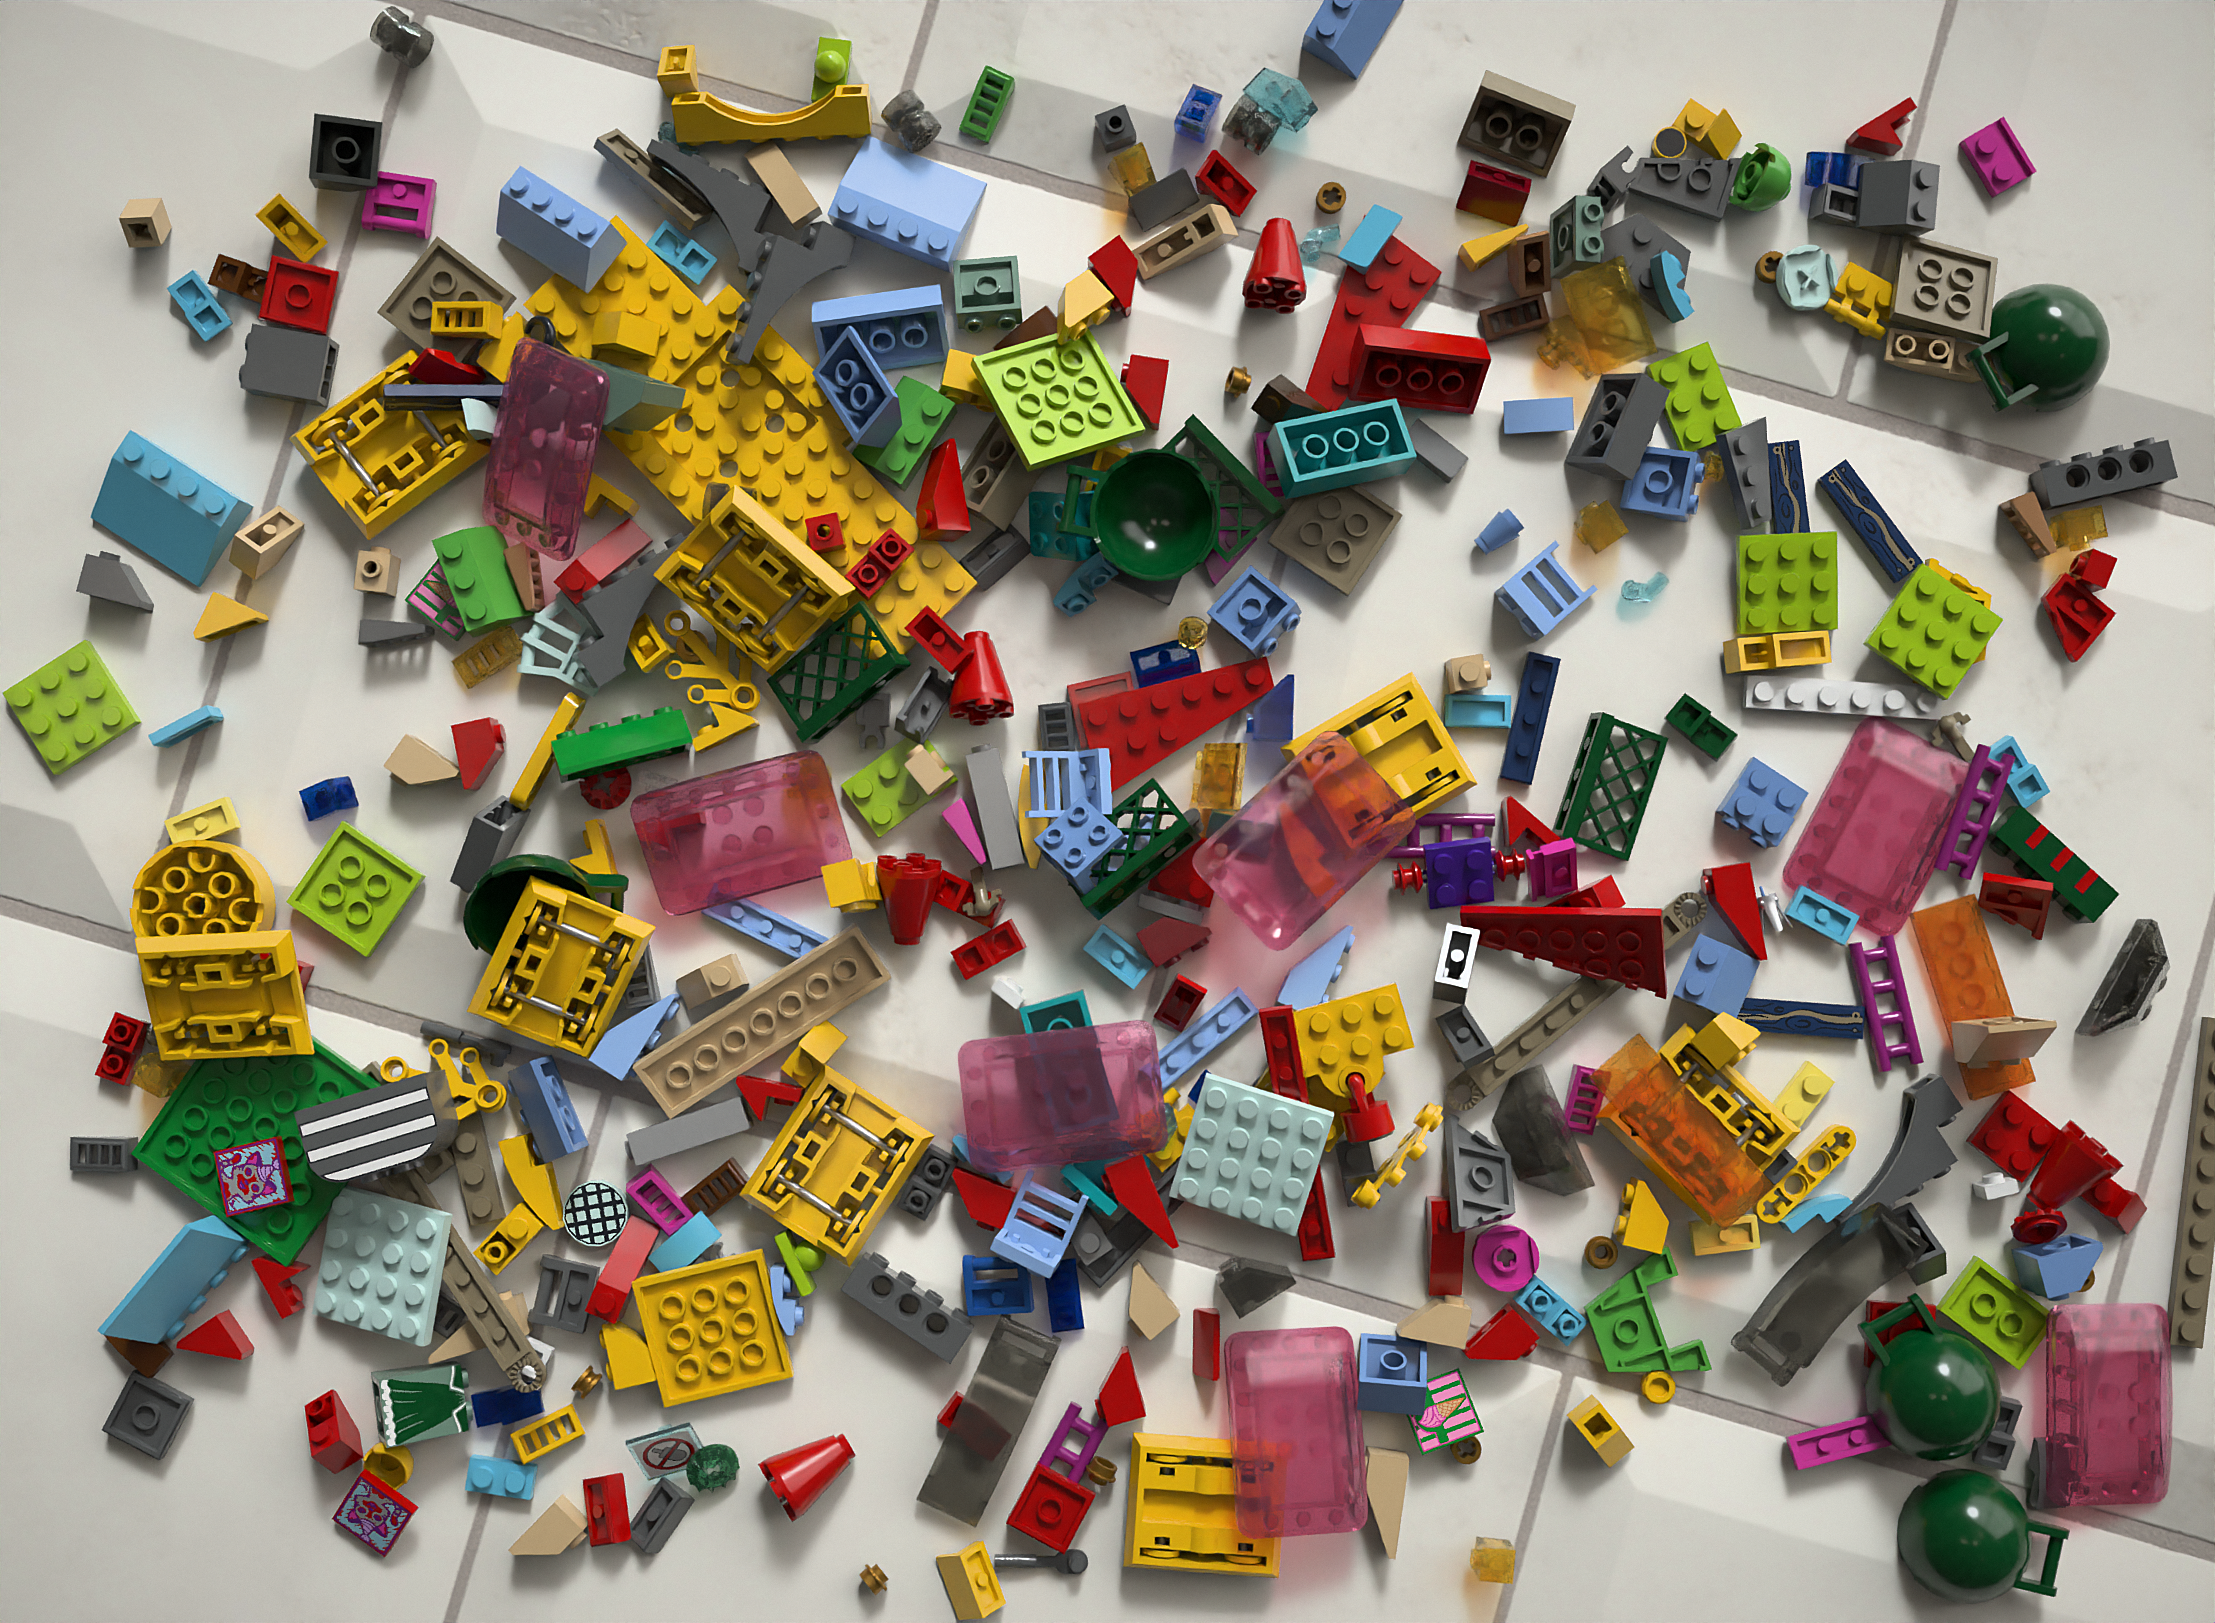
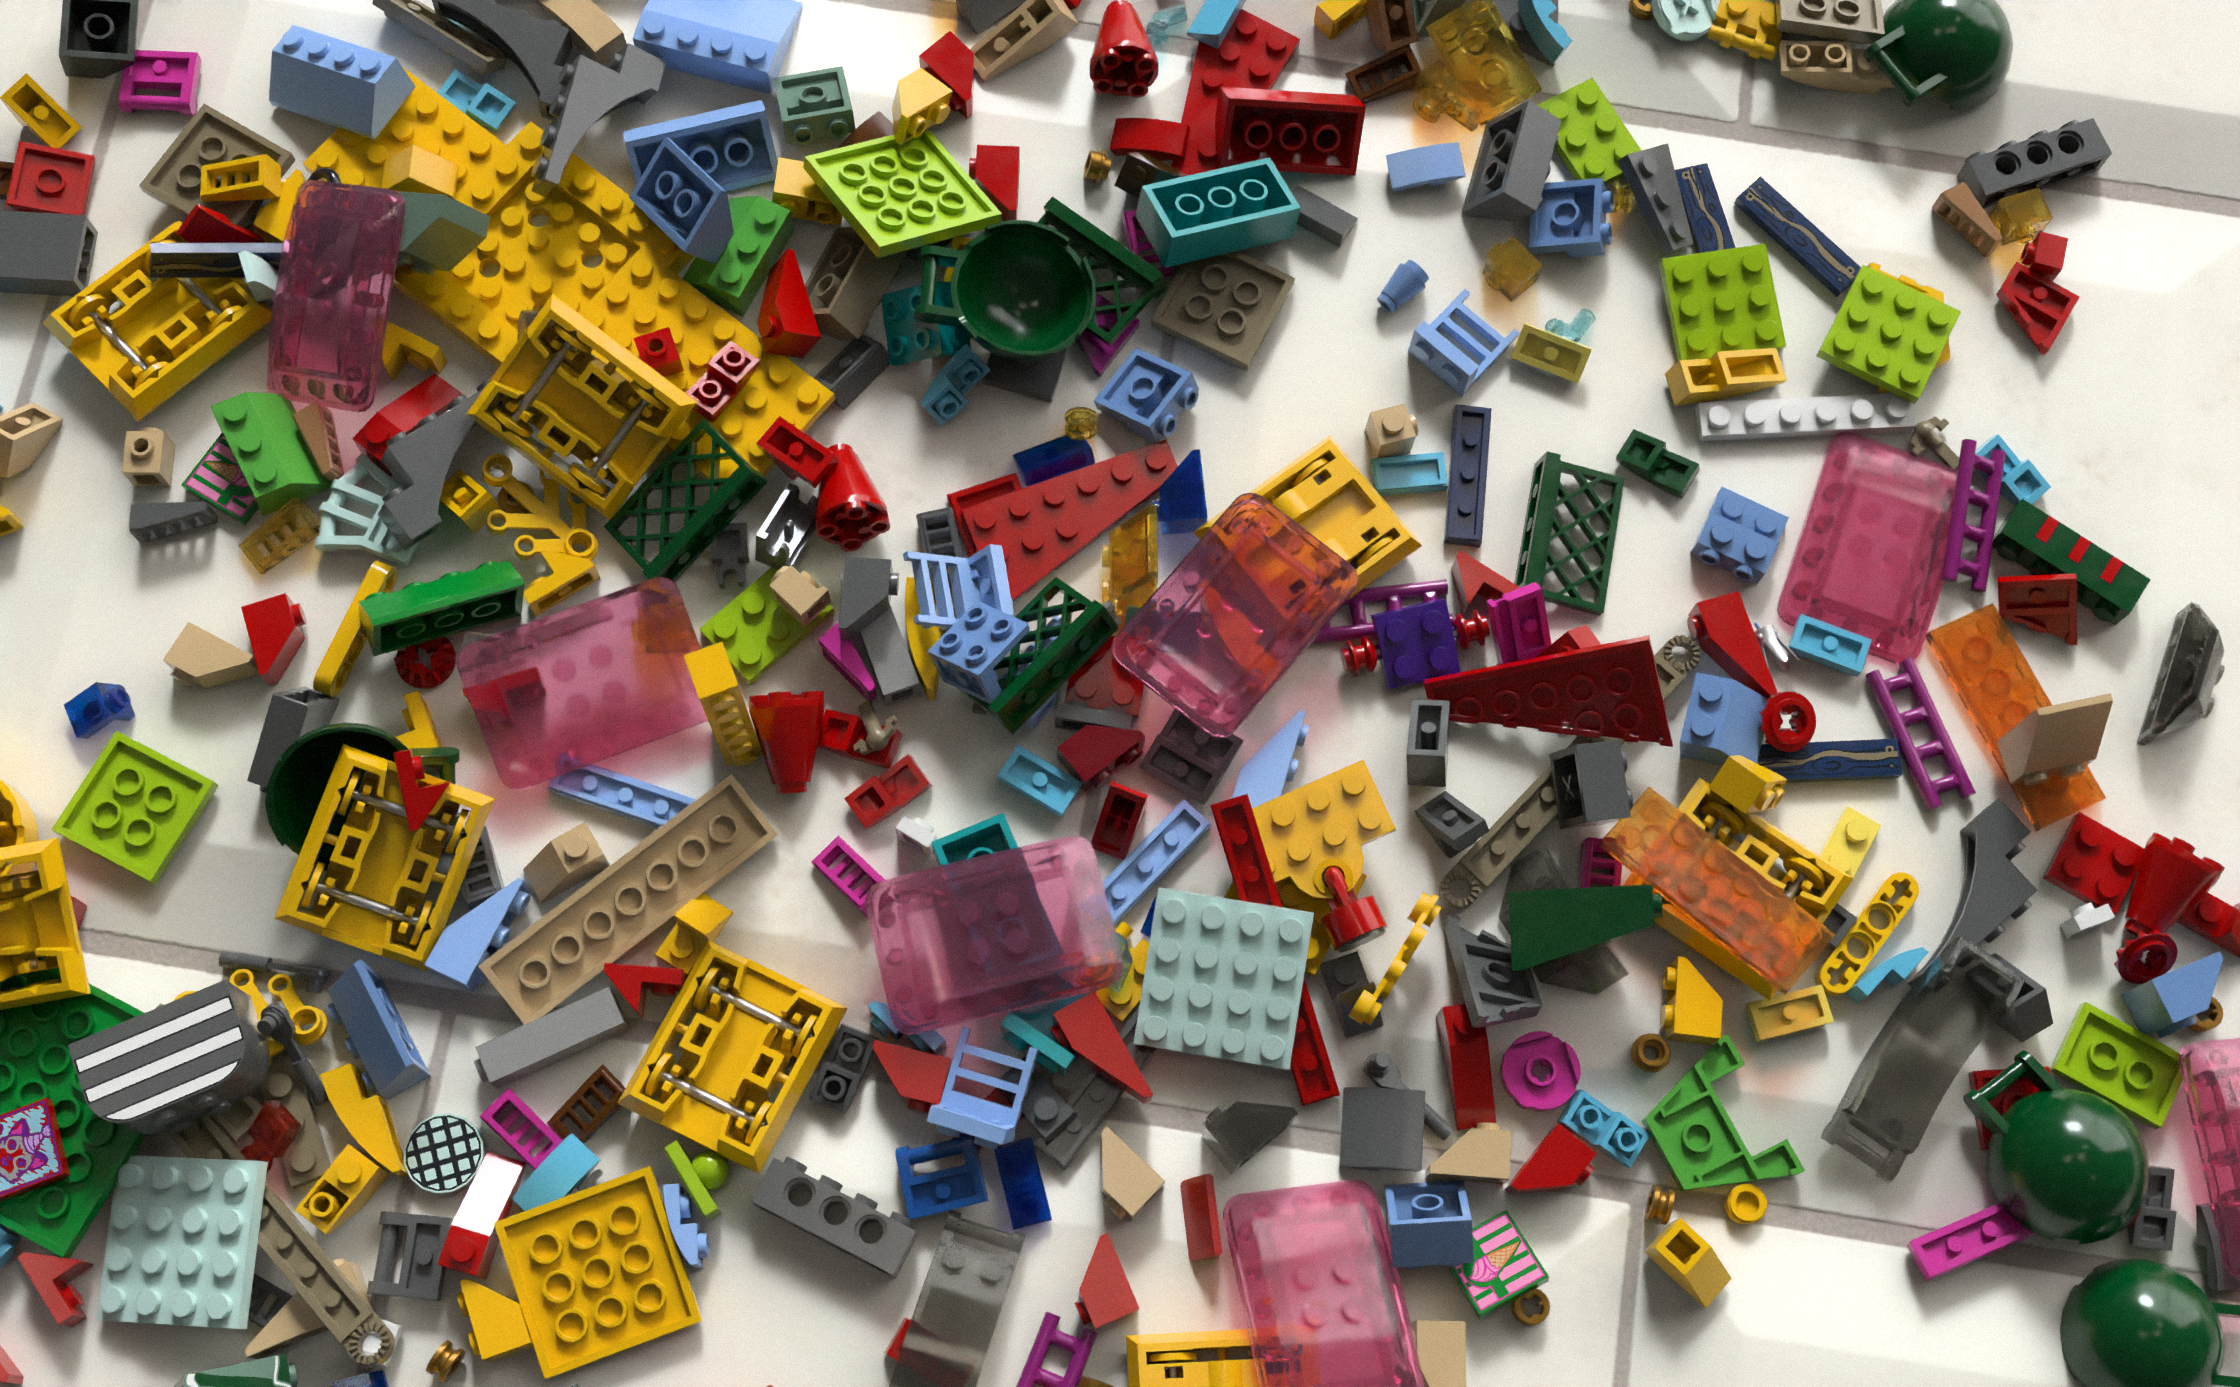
camera: 15 degrees left, 15 degrees down
none -> clear red plate [241,1100,302,1173]
none -> dark grey piece [257,1004,329,1106]
none -> red slope [394,749,451,831]
none -> dark pink slope [811,835,895,919]
none -> dark grey slope [838,556,899,641]
none -> red slope [1109,118,1190,161]
none -> dark grey slope [1139,702,1244,805]
none -> dark grey slope [1339,1087,1426,1172]
none -> dark grey piece [1364,1052,1454,1141]
none -> dark green slope [1508,884,1663,973]
none -> light yellow plate [1511,323,1592,383]
none -> dark grey brick [1549,740,1633,829]
none -> pearl gold bush [1645,1185,1675,1225]
none -> red gear [1758,691,1816,752]

